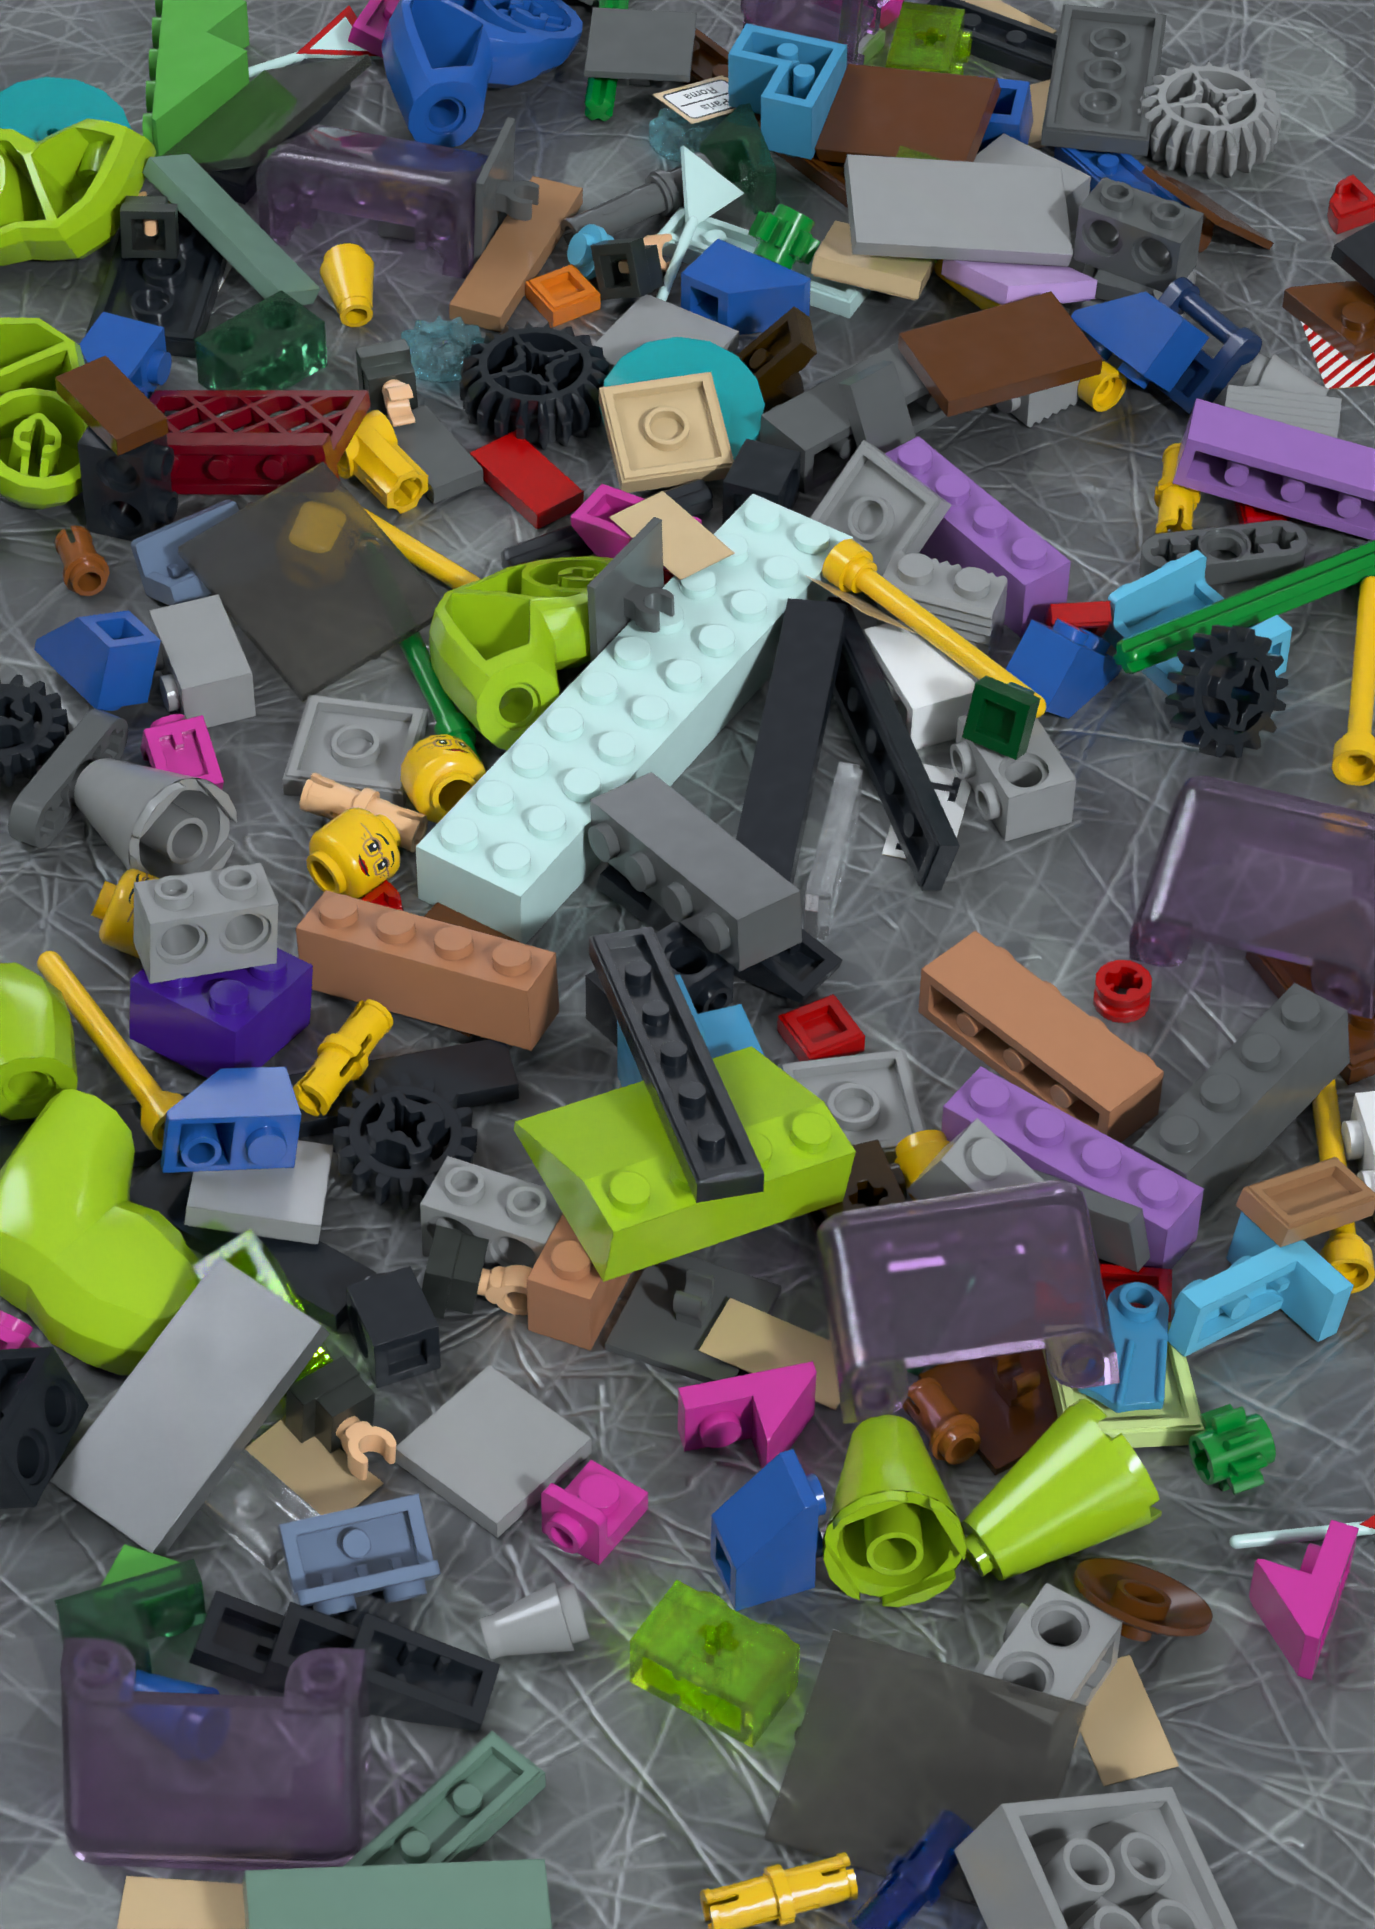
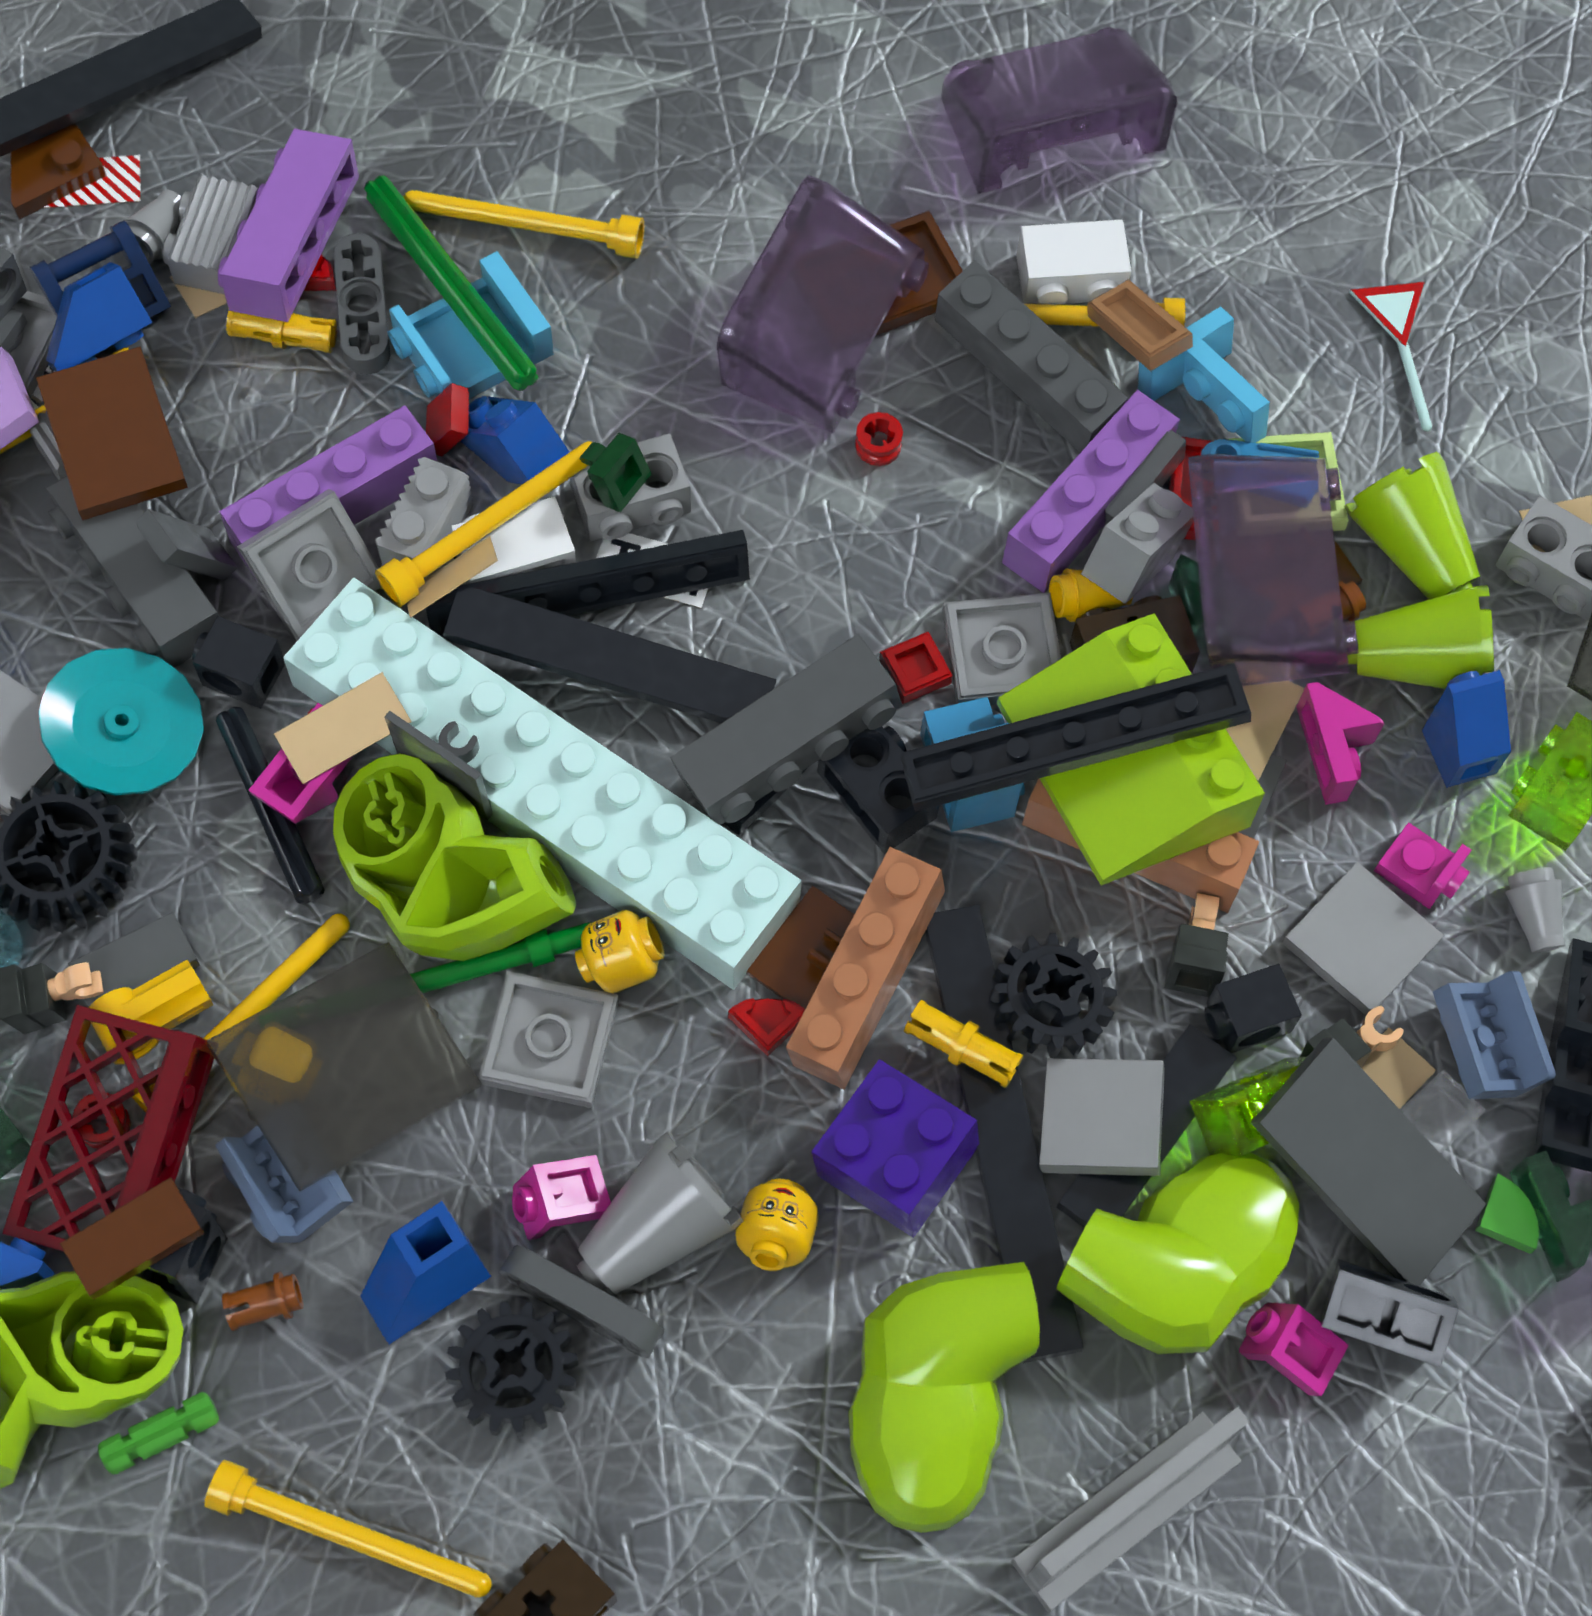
camera: 90 degrees left, 20 degrees up
yellow piece [37,951,184,1150] -> none
light grey brick [133,863,279,984] -> none
light grey brick [149,594,256,728] -> none
blue slope [160,1066,302,1173] -> none
light nougat pin [299,773,428,853] -> none
yellow head [306,807,401,899] -> none
light grey brick [420,1156,562,1270] -> none
red tile [470,430,584,530] -> none
tan tile [598,372,734,493] -> none
dark brown slope [737,306,817,413] -> none
clear tile [804,762,863,940] -> none
nougat brick [918,931,1164,1143] -> none
reddish brown dish [1073,1558,1213,1642] -> none
black gear [1165,625,1288,758] -> none
green gear [1189,1404,1276,1495] -> none
dark pink slope [1249,1520,1359,1680] -> none

